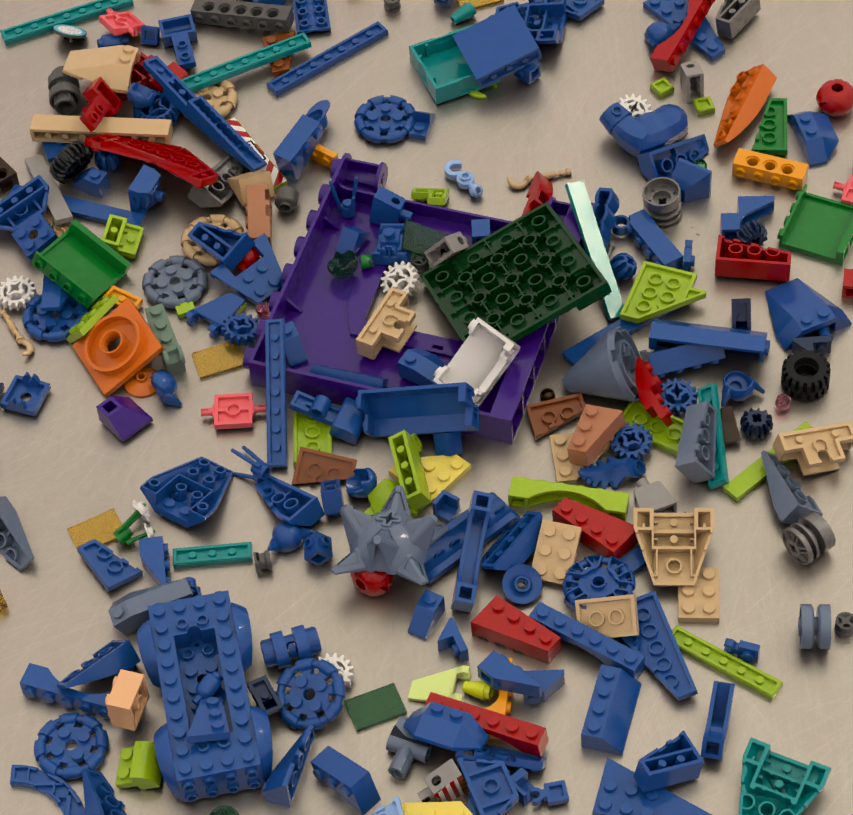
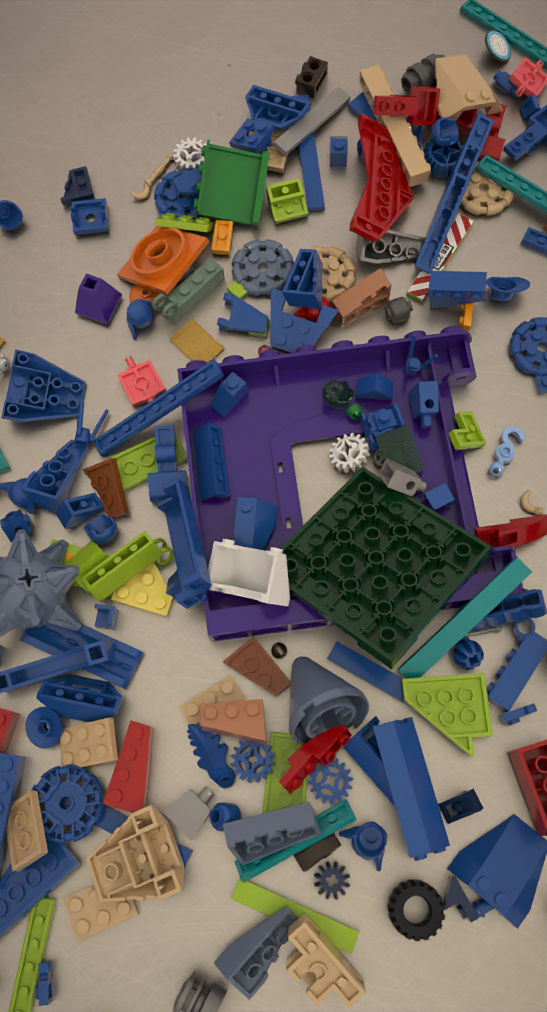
camera: 65 degrees right, 20 degrees up
black gear [49,140,93,184] -> none
blue brick [128,165,166,215] -> none
blue gear [221,312,258,346] -> none
tan slope [227,169,275,207] -> none
tan piece [356,287,417,360] -> none
lime arch [508,476,629,521] -> none
clear pink hinge [775,394,791,411] -> none
none -> blue head [209,802,241,832]

